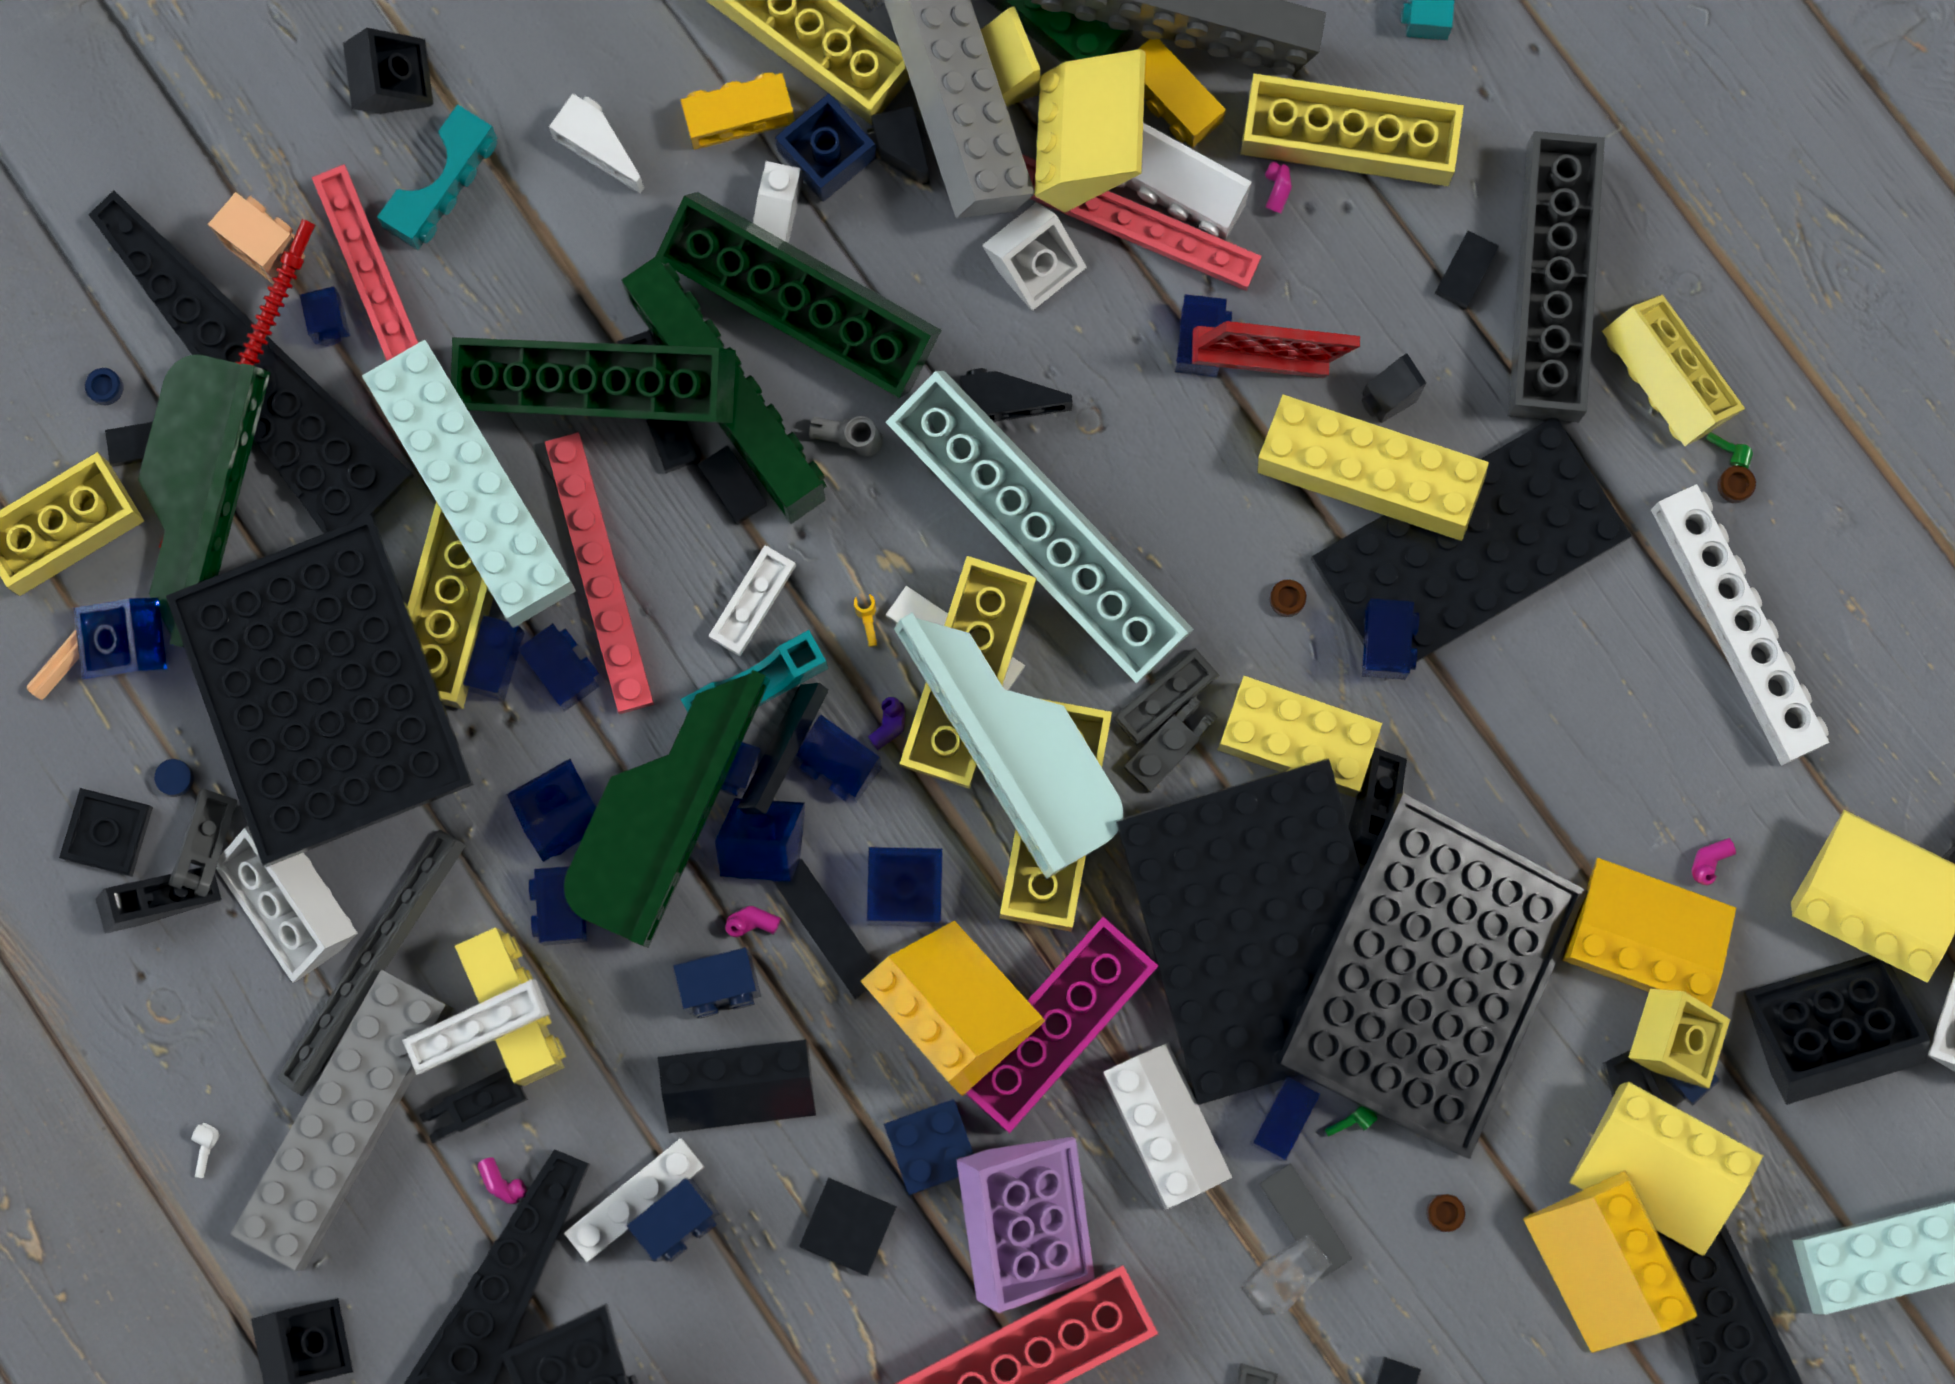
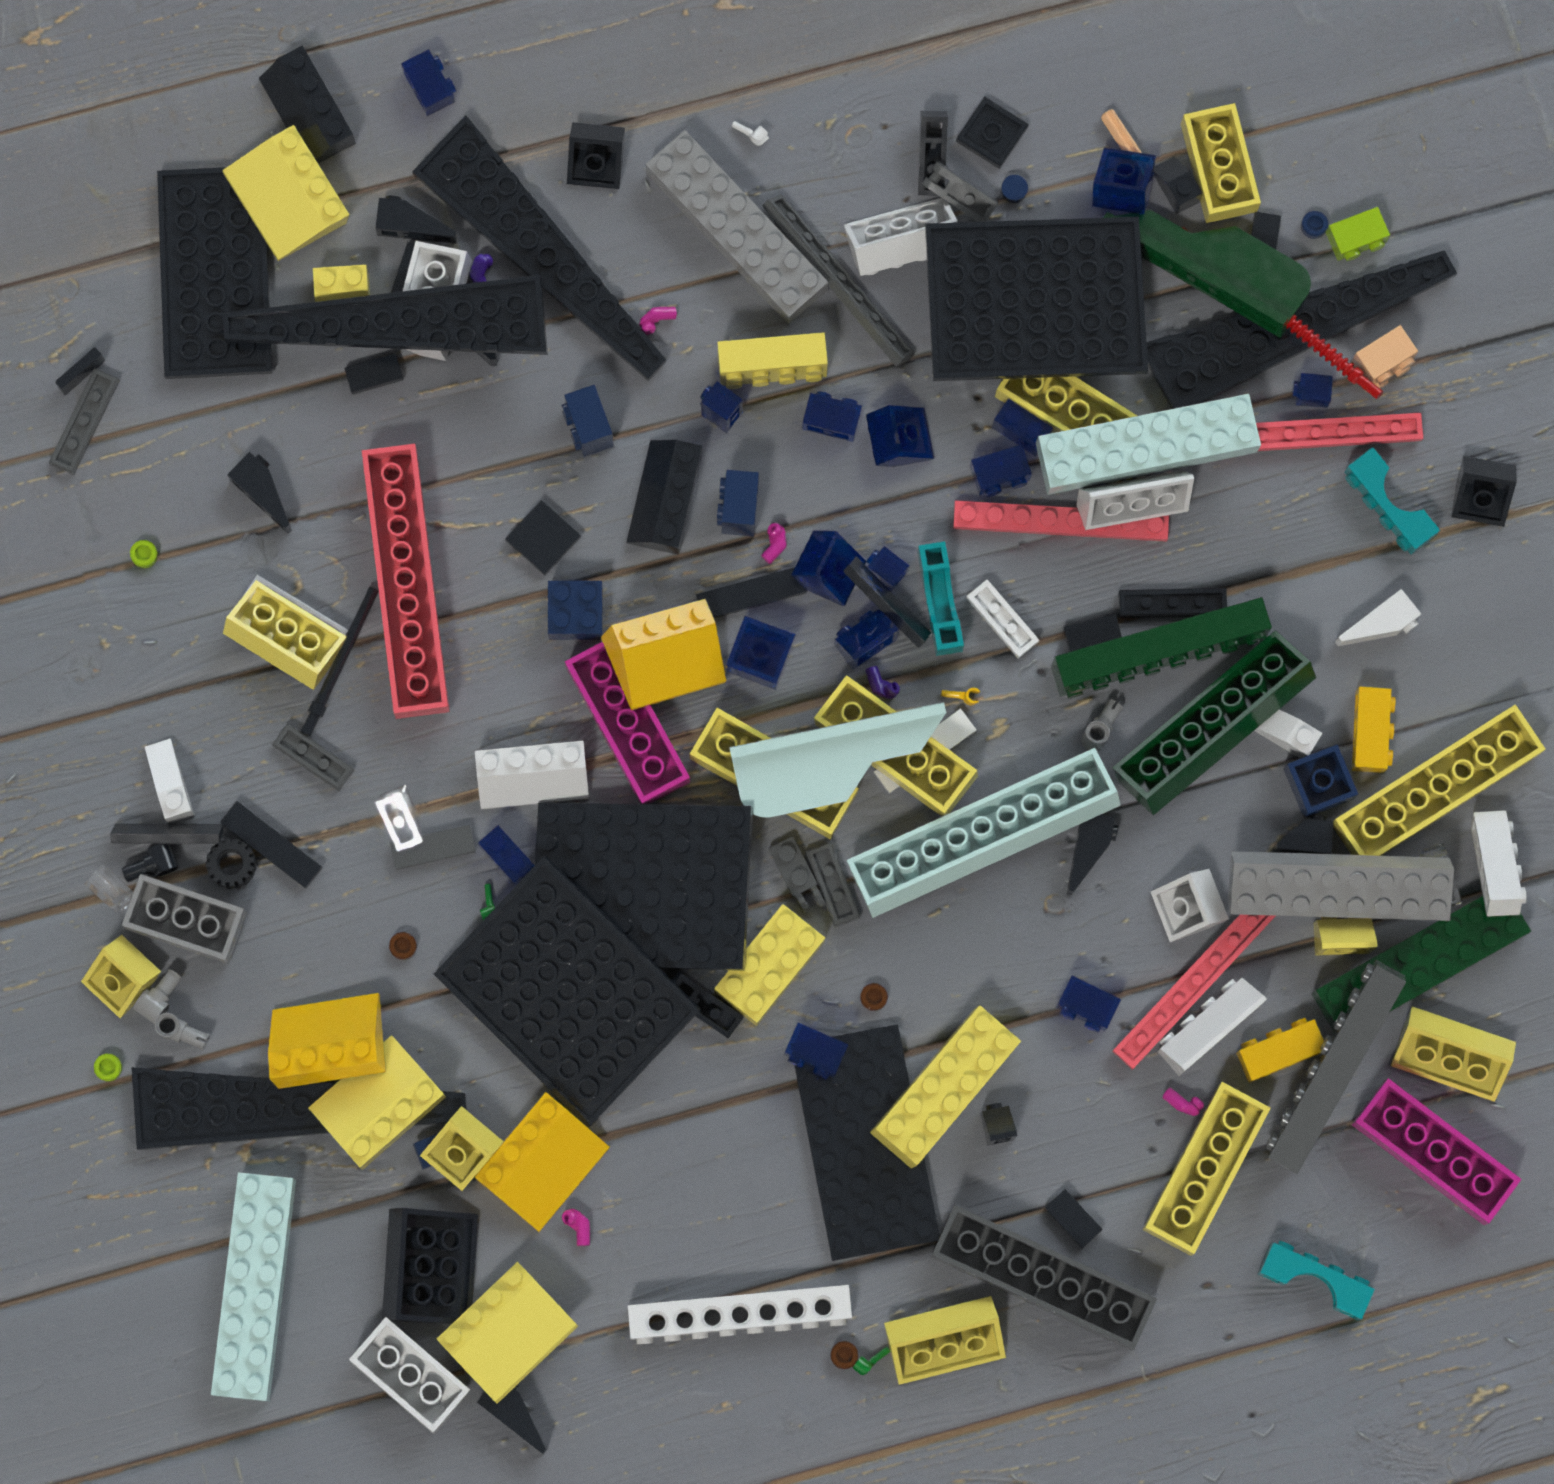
camera: 105 degrees right, 0 degrees up
white tile [403,979,550,1075] -> none
black hinge [419,1067,528,1144] -> none
dark green brick [451,337,736,423] -> none
dark green piece [564,670,770,948] -> none
white plate [564,1138,705,1262] -> none
lavender slope [957,1137,1095,1313] -> none
light yellow slope [1034,49,1146,213] -> none
red fence [1192,321,1360,378] -> none
none -> clear blue brick [700,381,743,433]
none -> white slope [1077,470,1194,530]
none -> black slope [1152,156,1203,215]
none -> lime brick [1326,207,1390,261]

